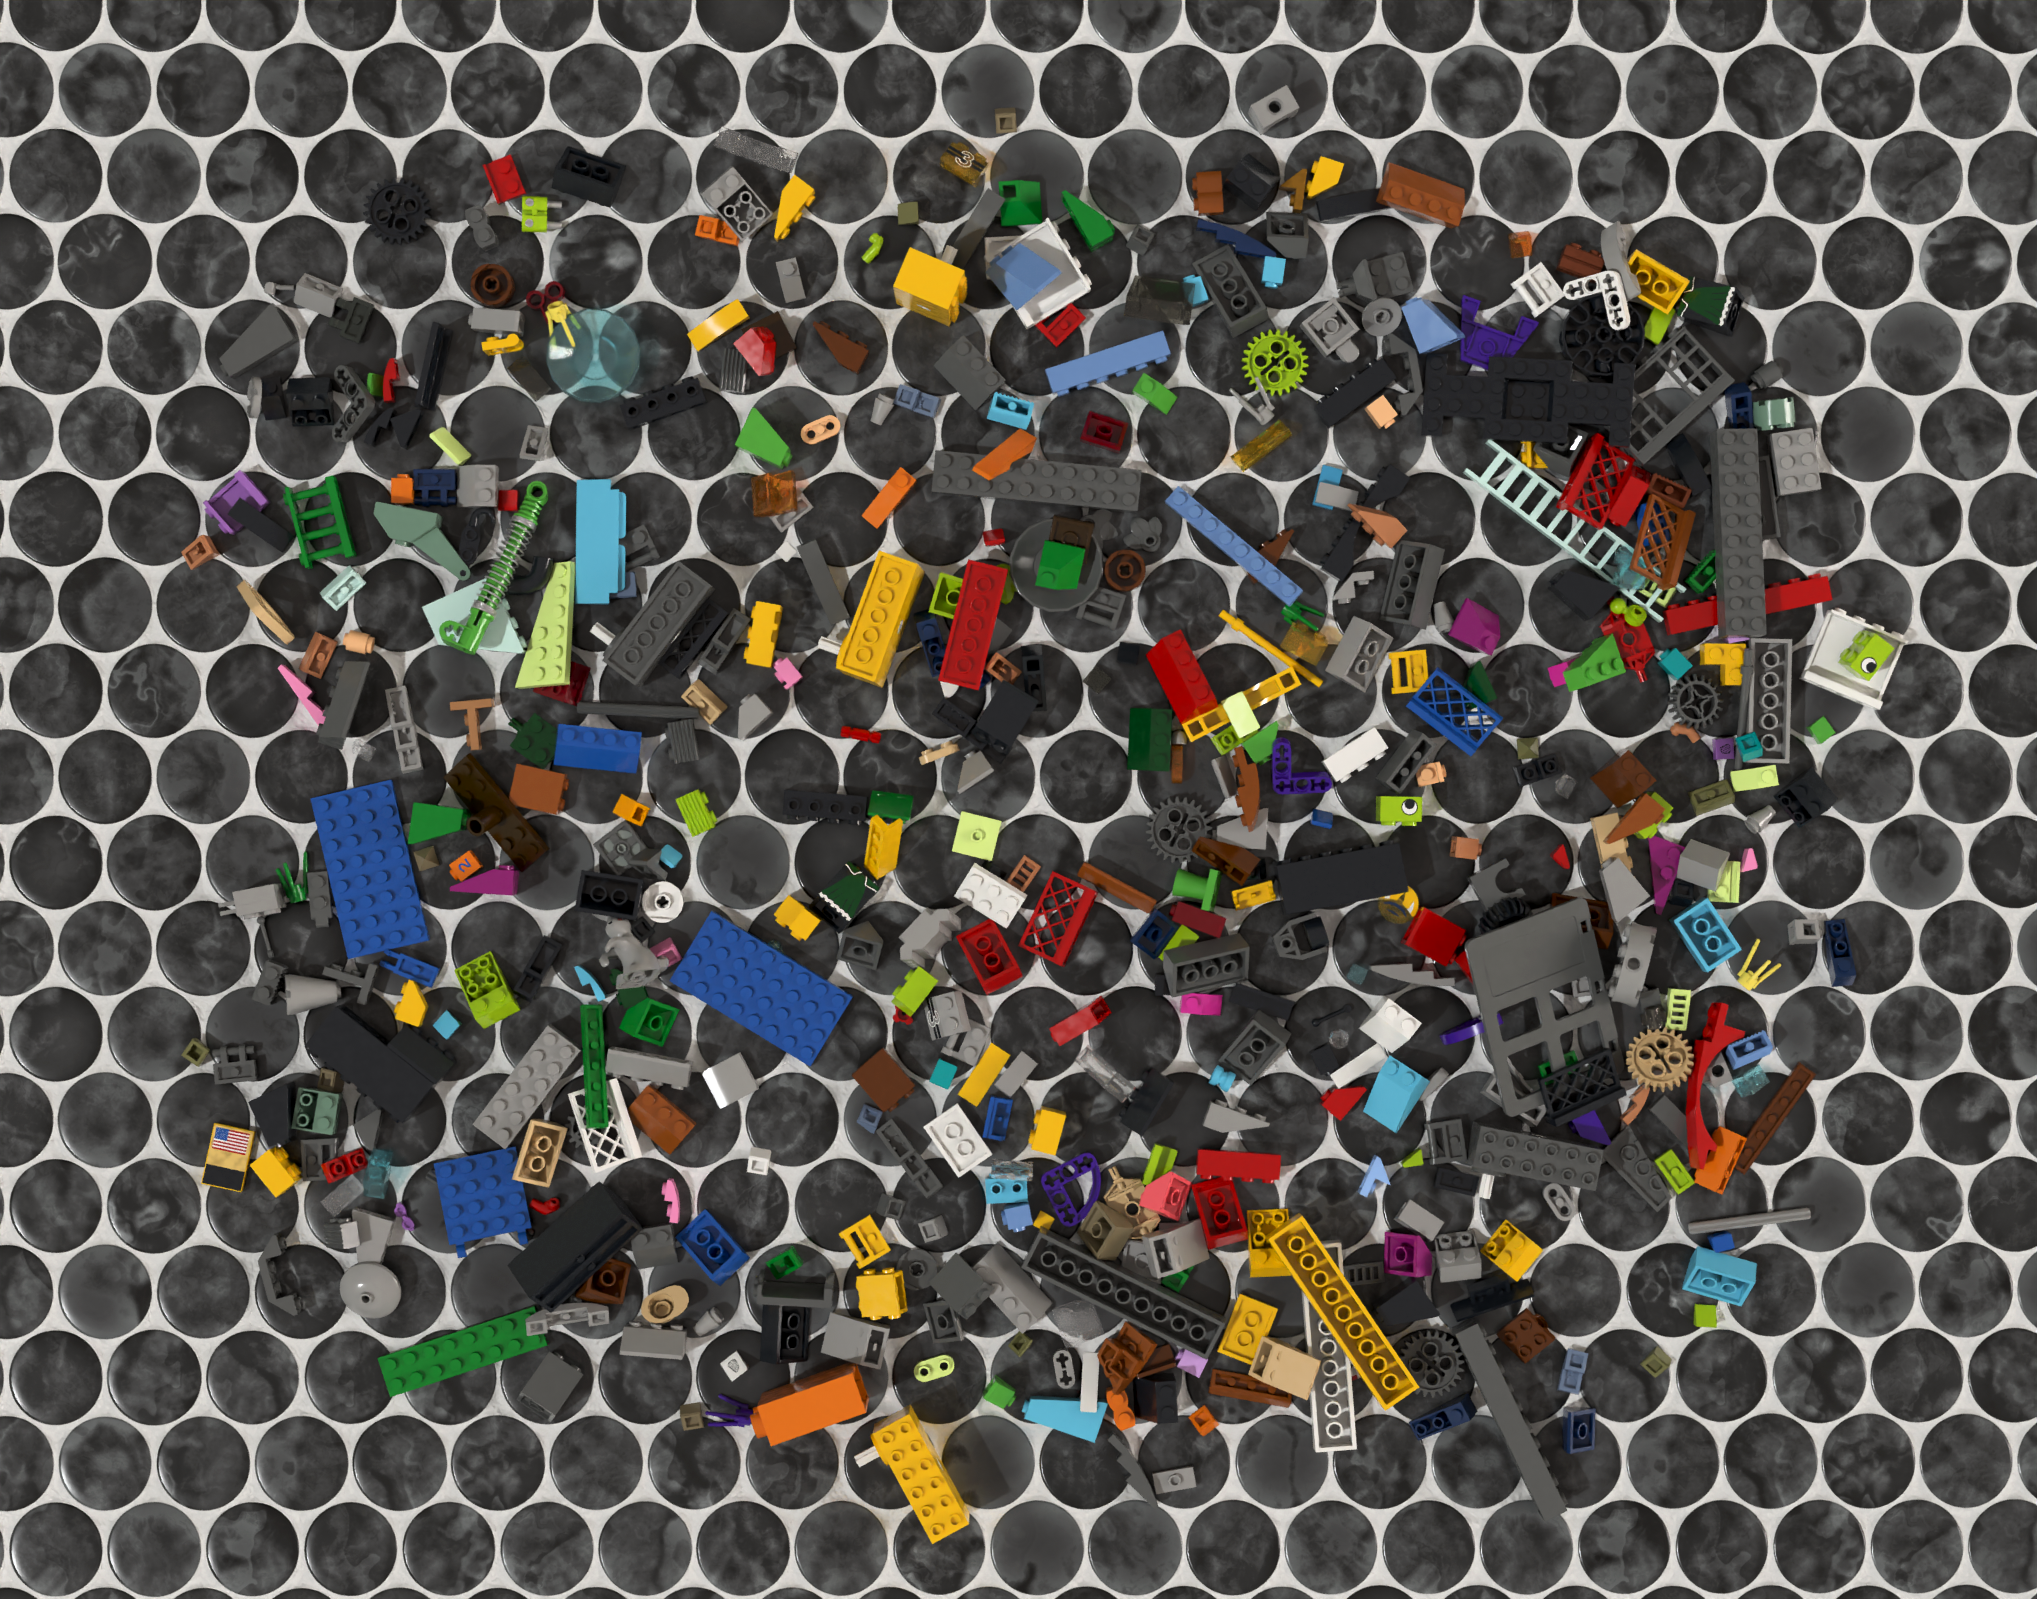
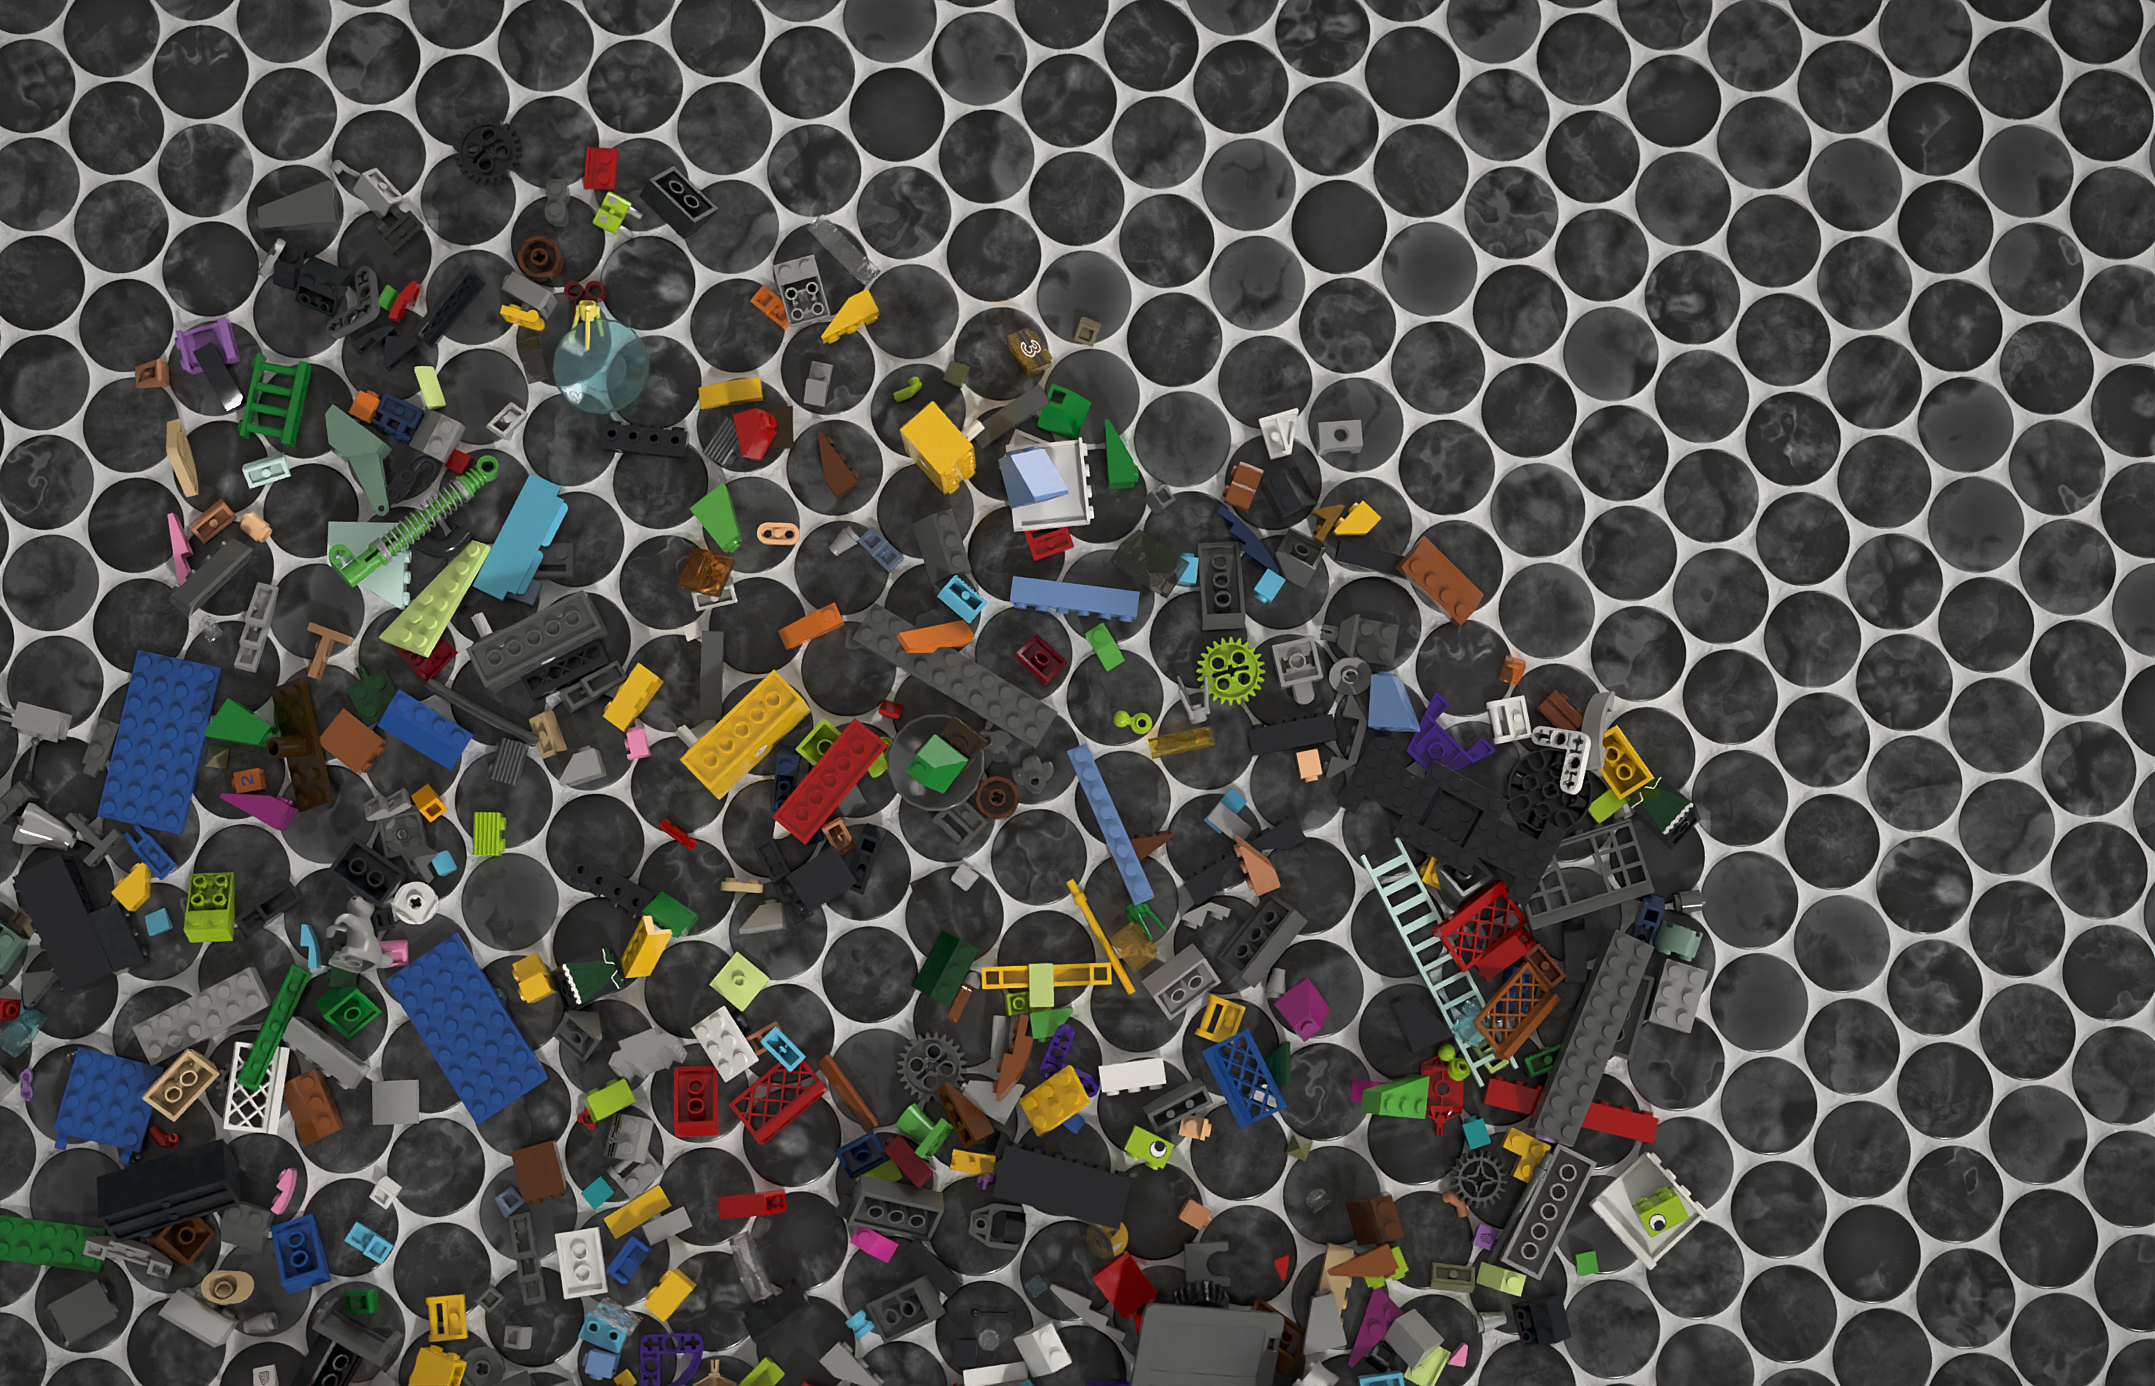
camera: 15 degrees right, 5 degrees down
green plant [276,851,309,903] -> none
red slope [1146,629,1218,725] -> none
black slope [1513,754,1562,787] -> none
teal slope [1735,732,1763,762] -> none
none -> medium azure slope [344,1221,393,1265]
none -> light grey slope [363,788,411,821]
none -> medium azure slope [760,1026,806,1072]
none -> medium lavender piece [976,1173,997,1190]
none -> yellow plate [1019,1065,1091,1137]
none -> lime plate [1113,711,1152,734]
none -> white wing [1258,408,1298,461]

